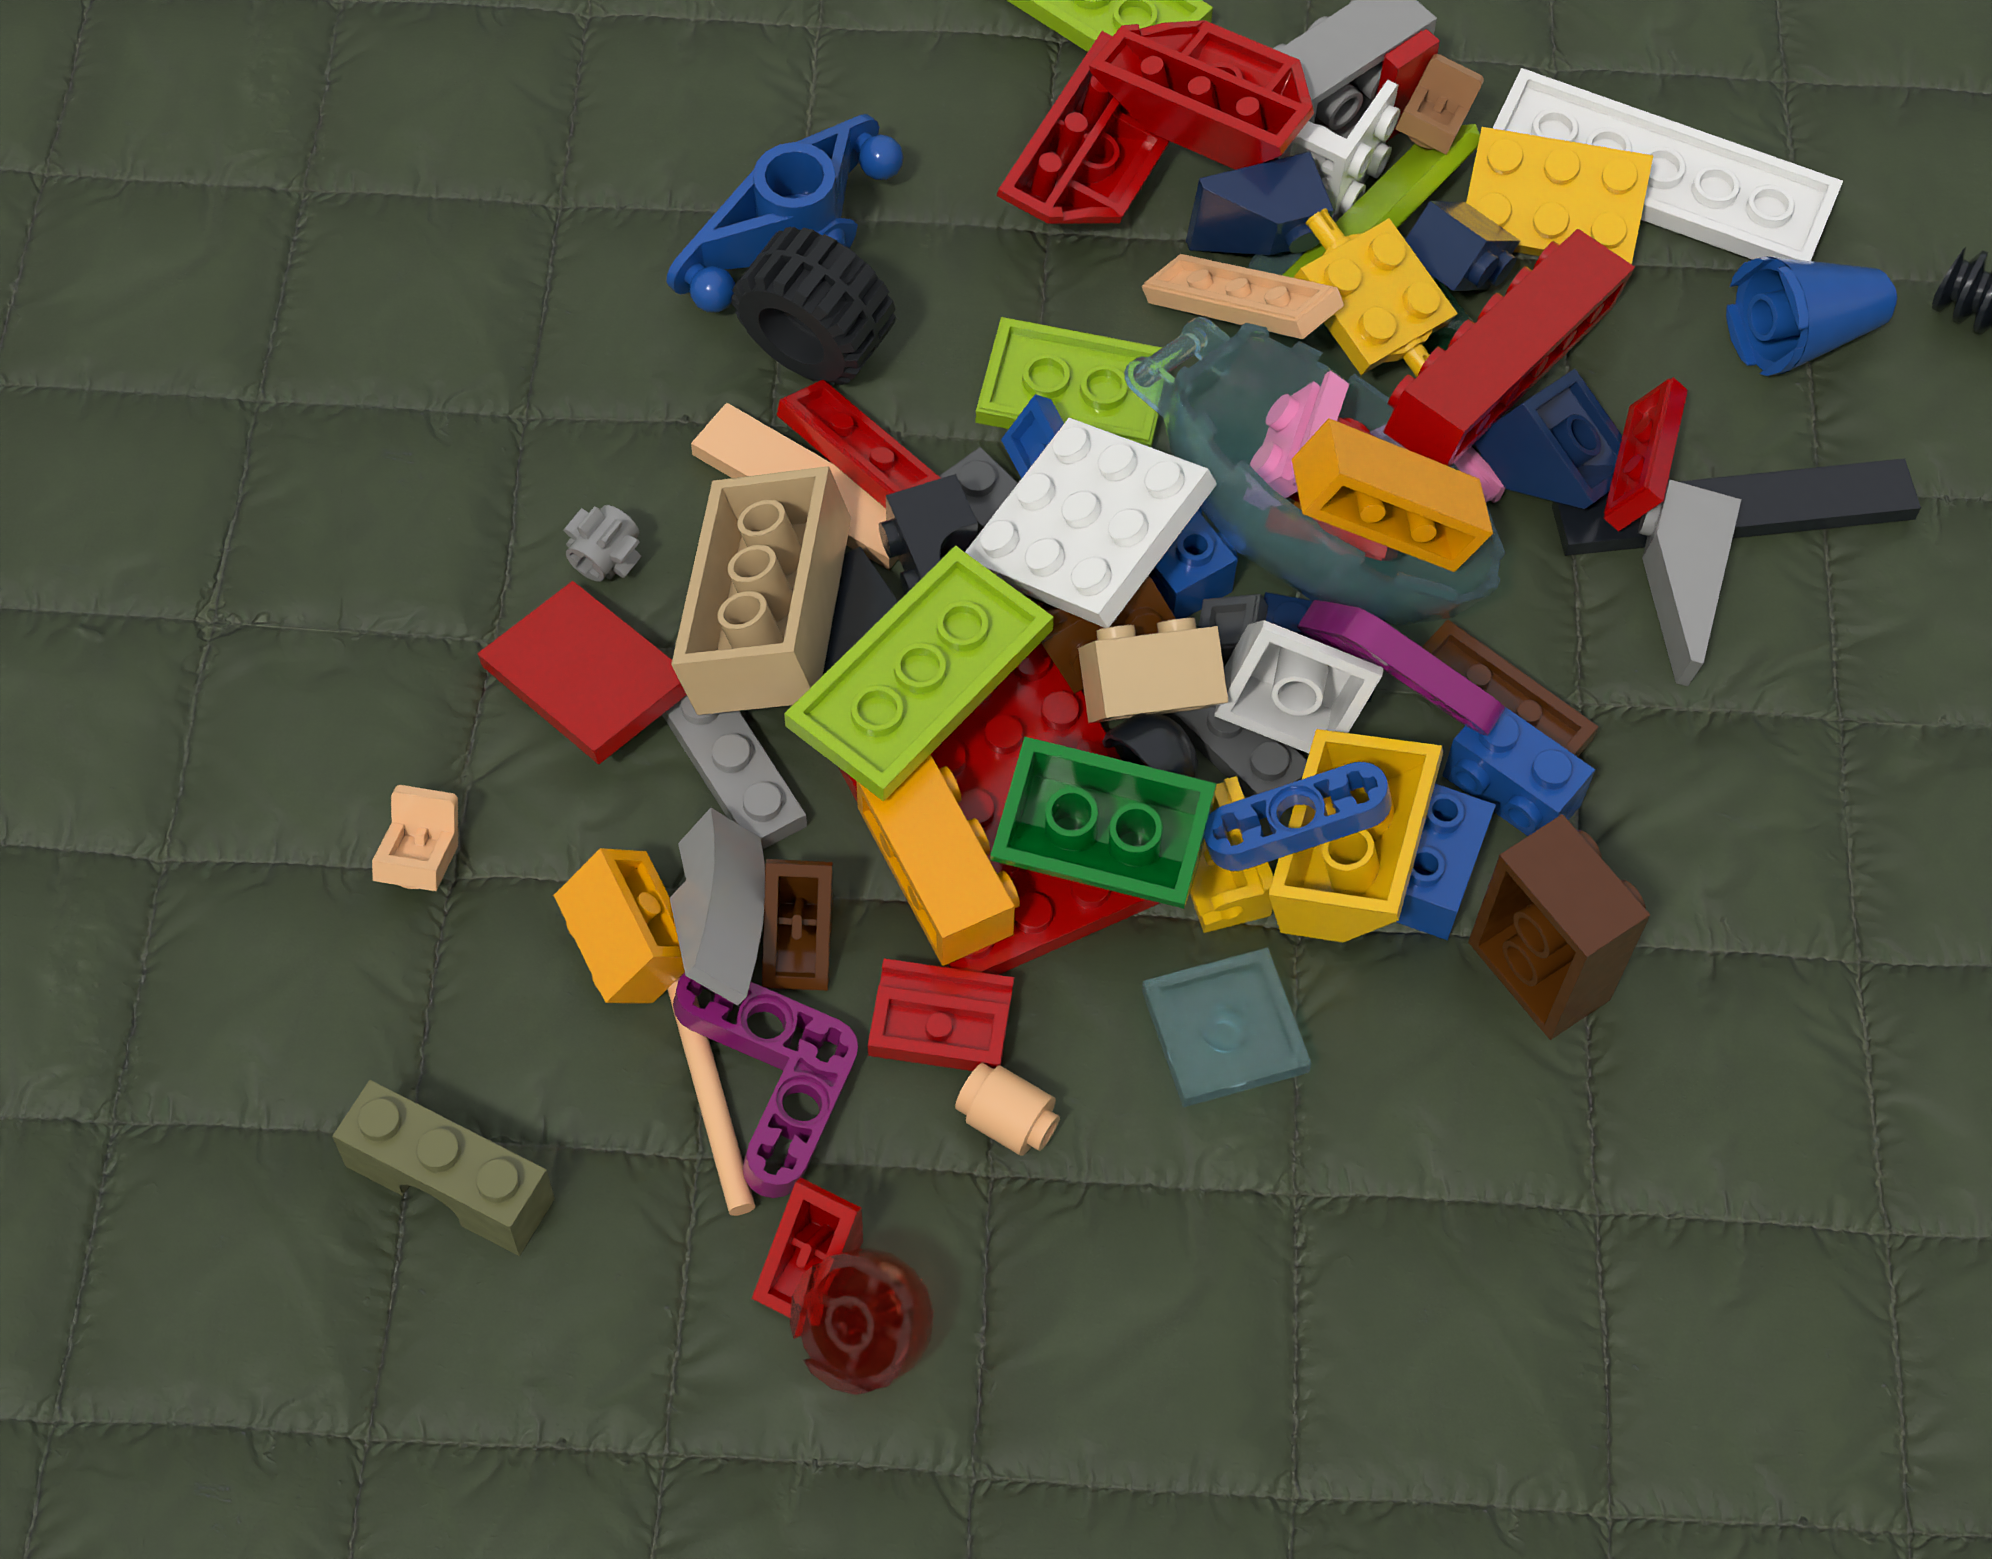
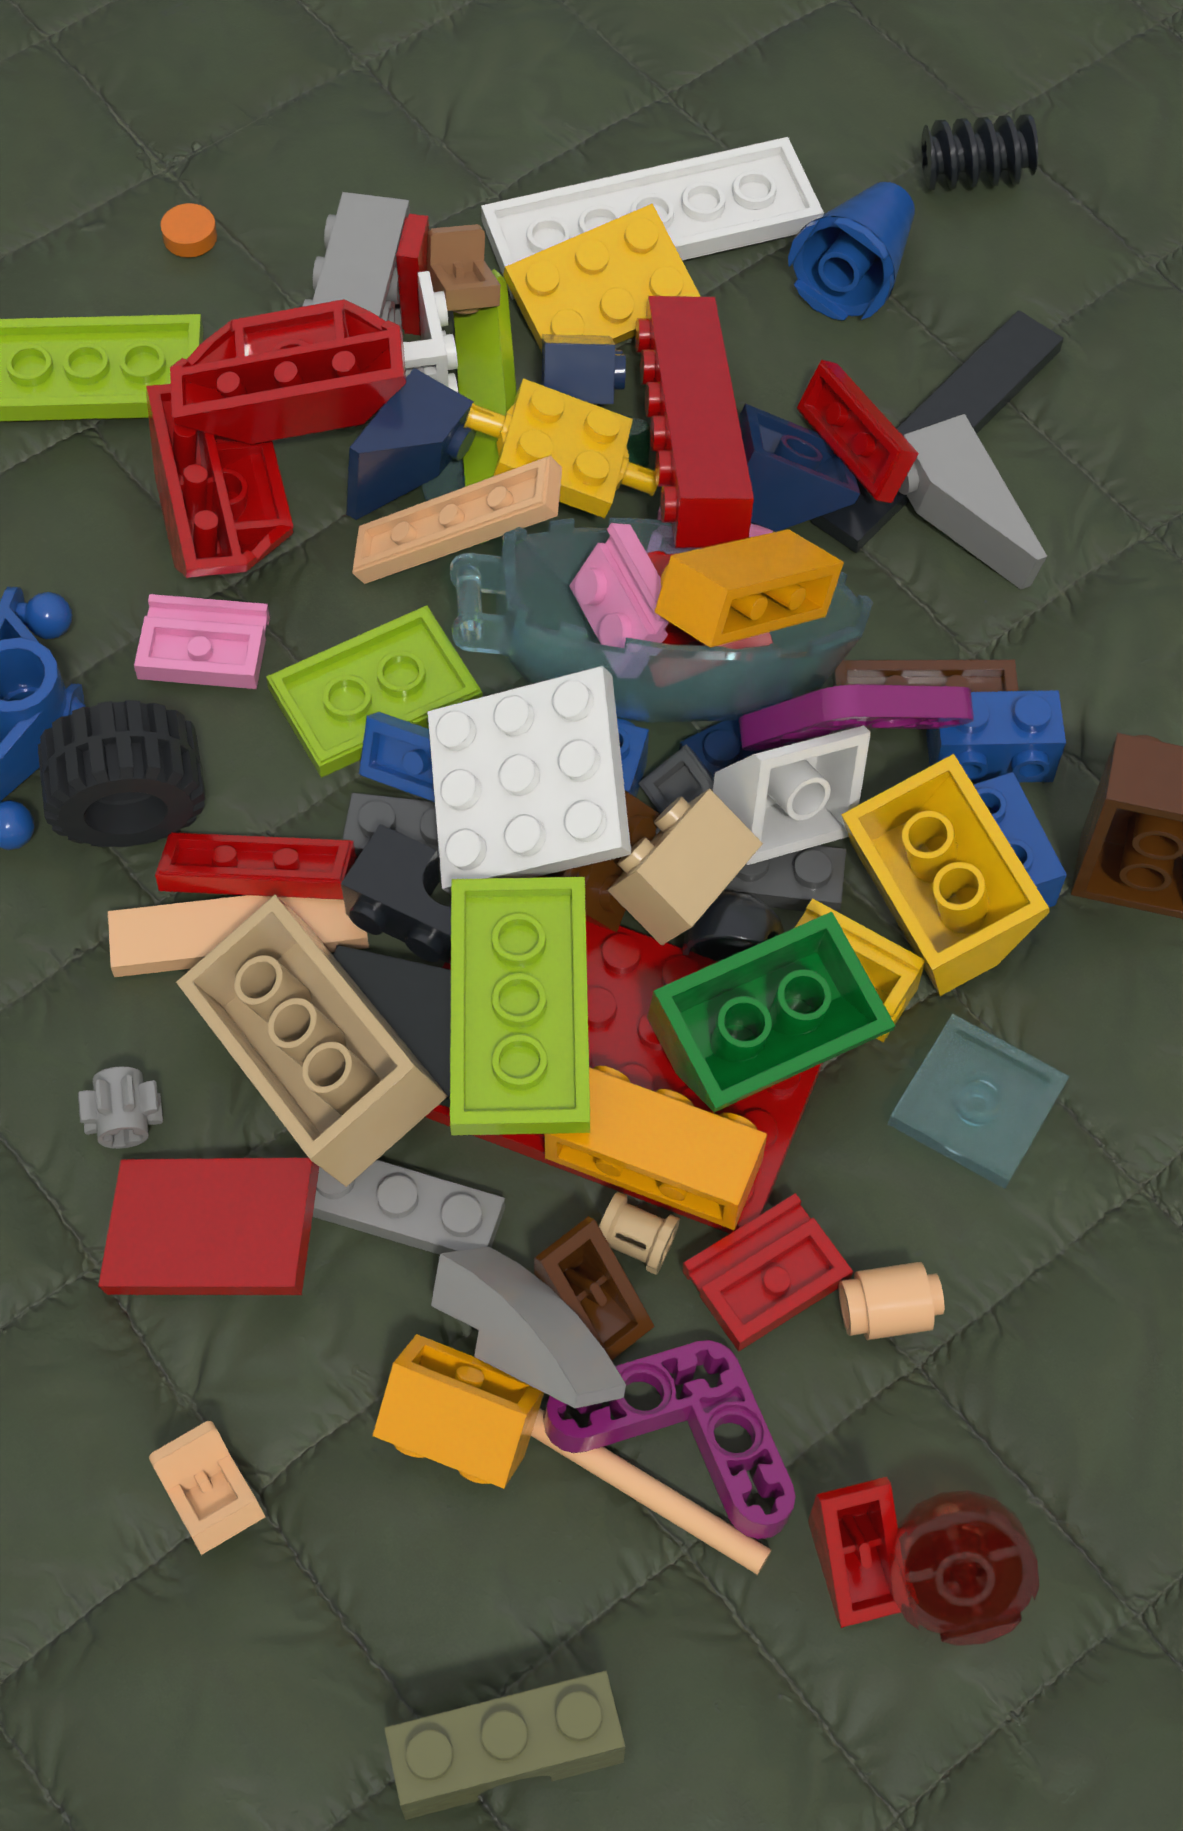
camera: 40 degrees left, 0 degrees up
blue beam [1204,762,1392,871] -> none
none -> bright pink plate [134,594,270,689]
none -> tan bush [599,1192,680,1275]

